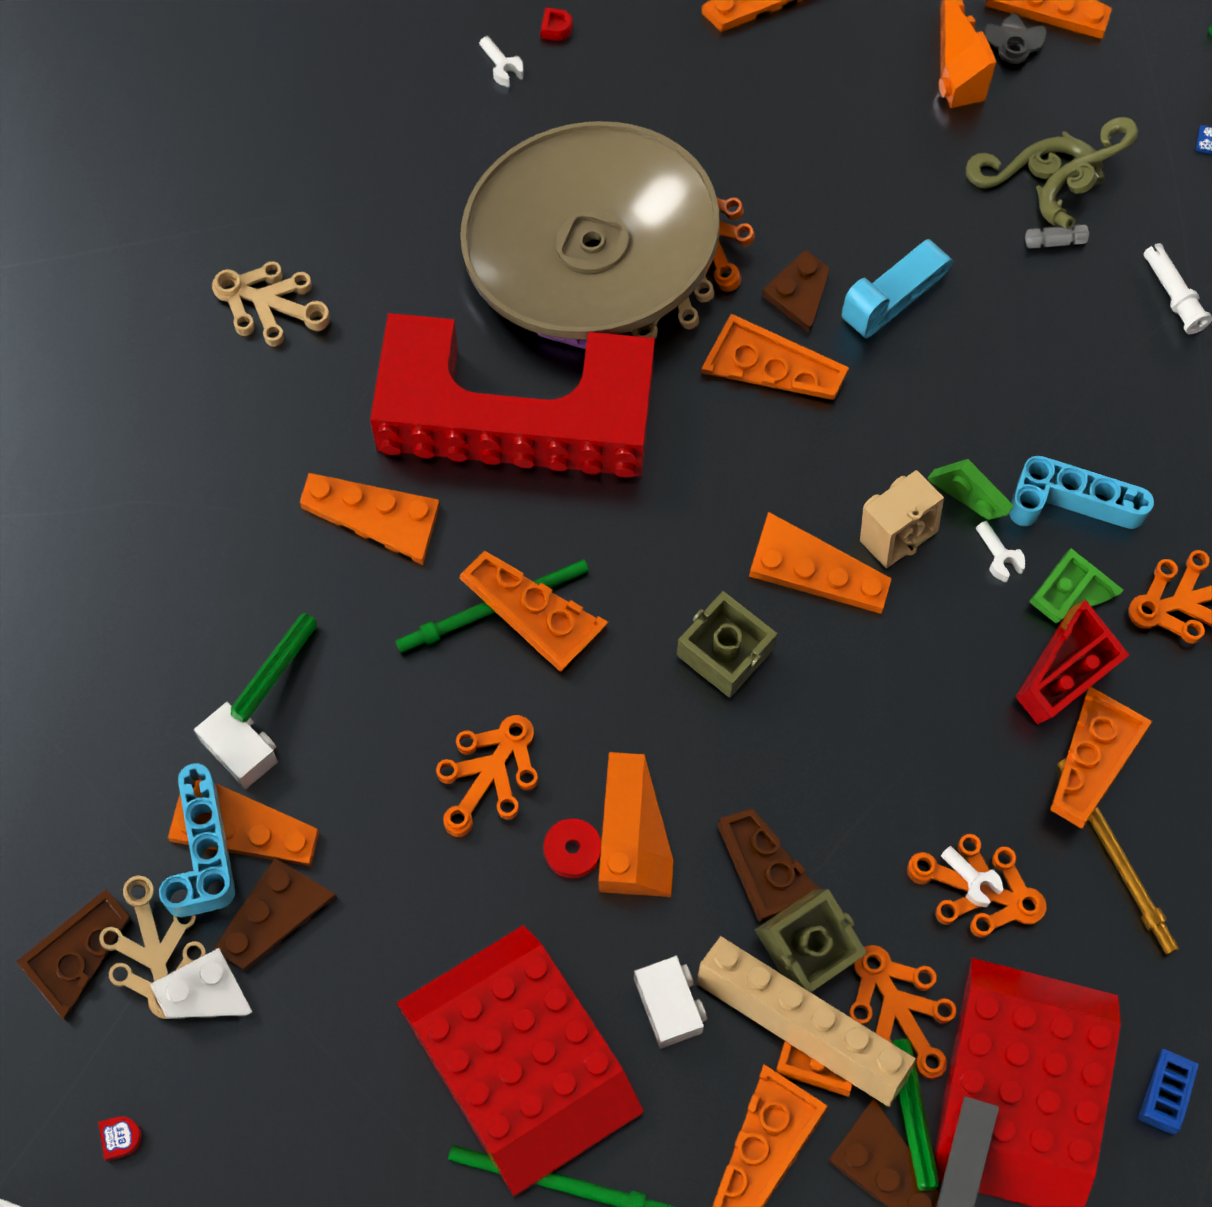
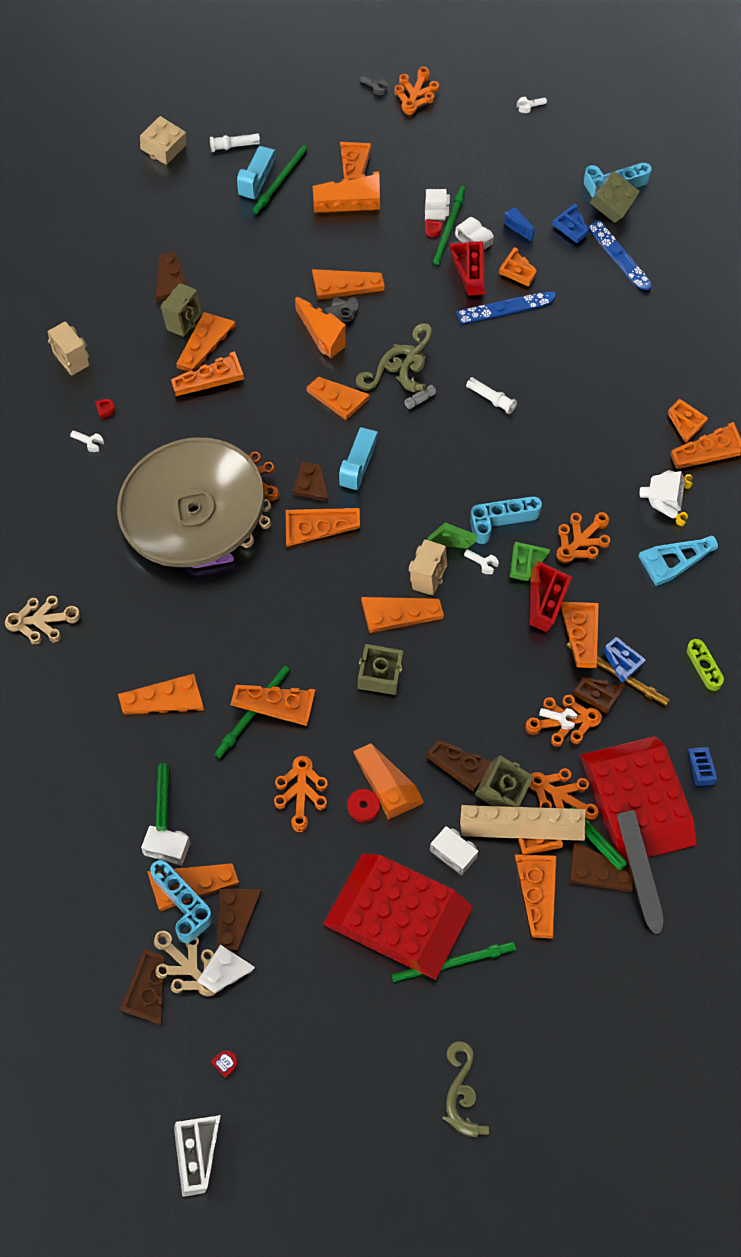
camera: 30 degrees left, 5 degrees down
red arch [370,313,655,478] -> none
none -> orange wing [171,351,244,396]
none -> orange wing [307,377,370,420]
none -> reddish brown wing [573,677,626,714]
none -> blue wing [603,637,646,683]

